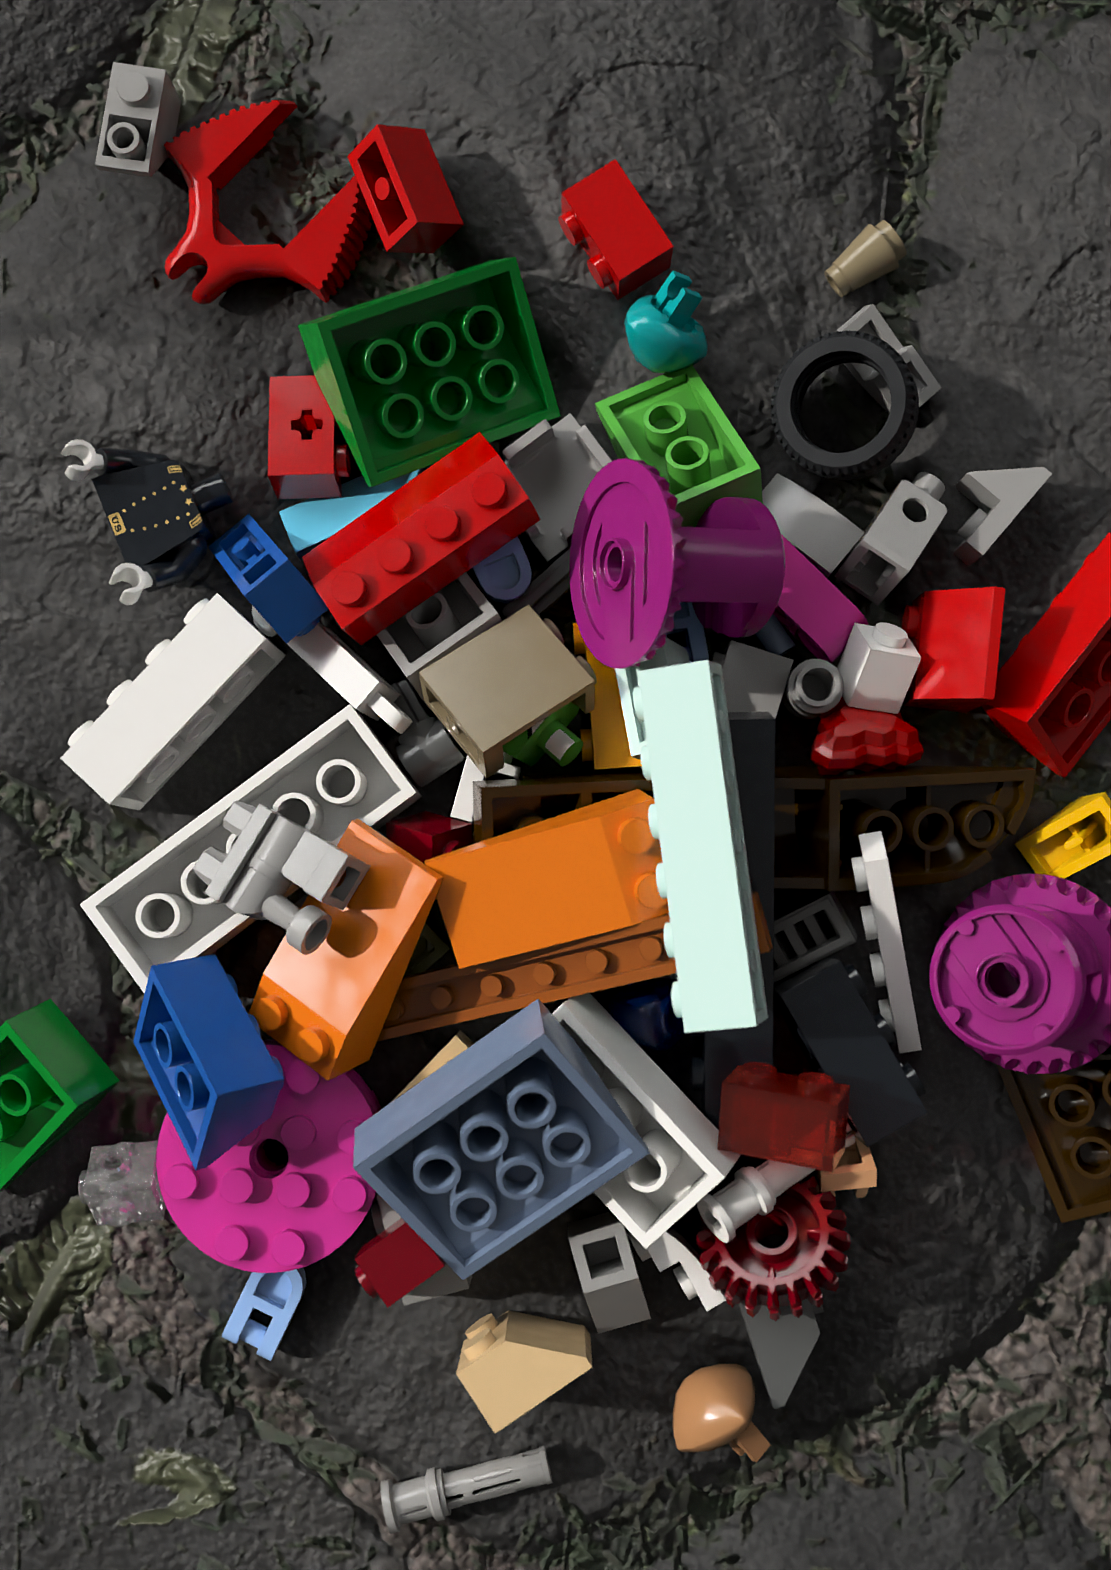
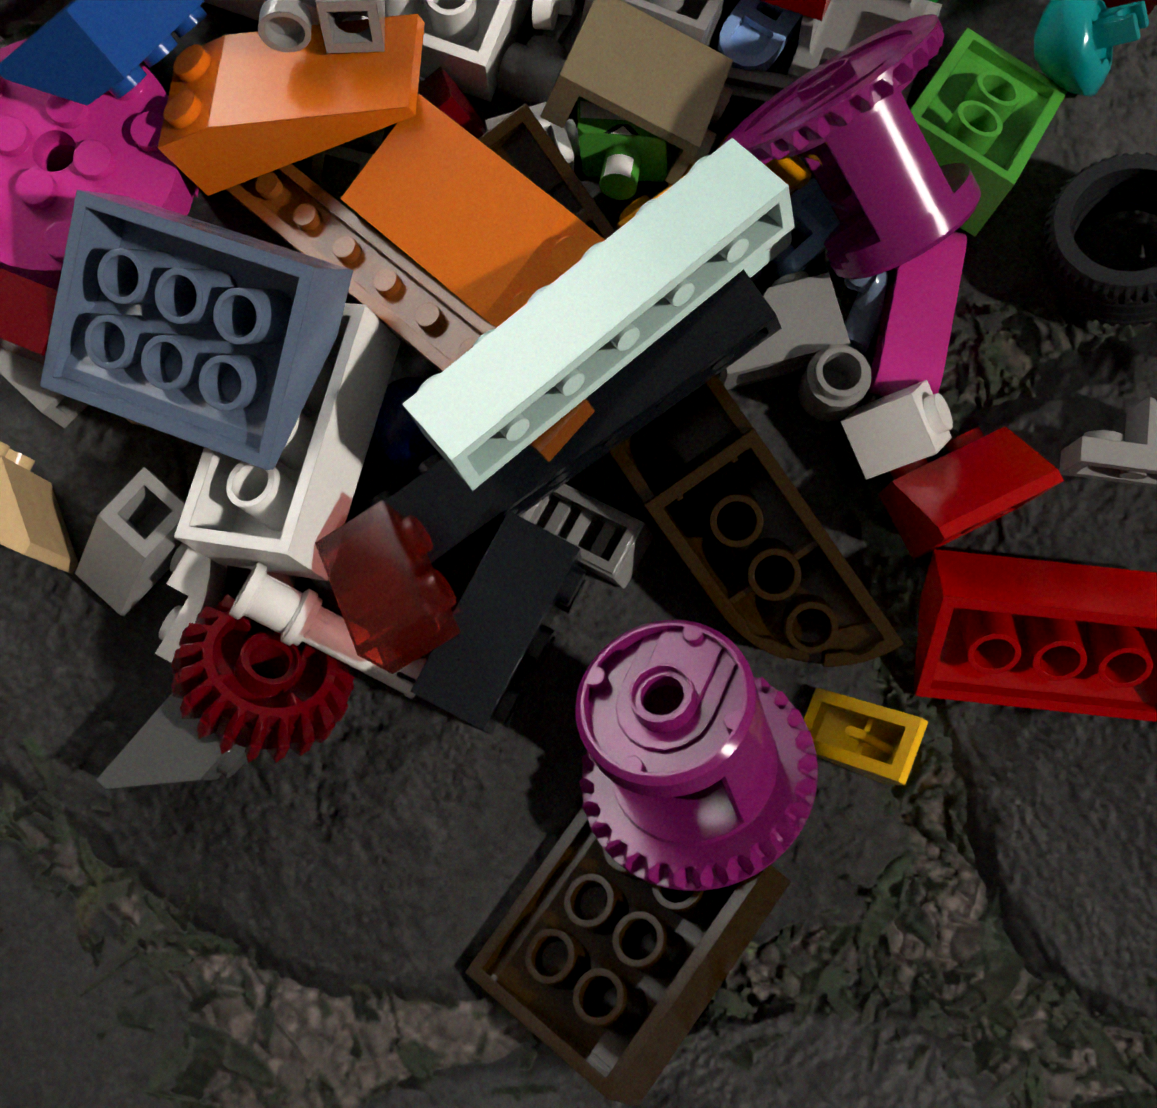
camera: 55 degrees right, 5 degrees down
medium nougat piece [672,1364,771,1462] -> none
light grey slope [762,473,865,578] -> none
red rock [811,697,924,775] -> none
light nougat tile [815,1135,877,1198] -> none
light grey torso [834,472,948,605] -> none
white plate [851,831,922,1053] -> none

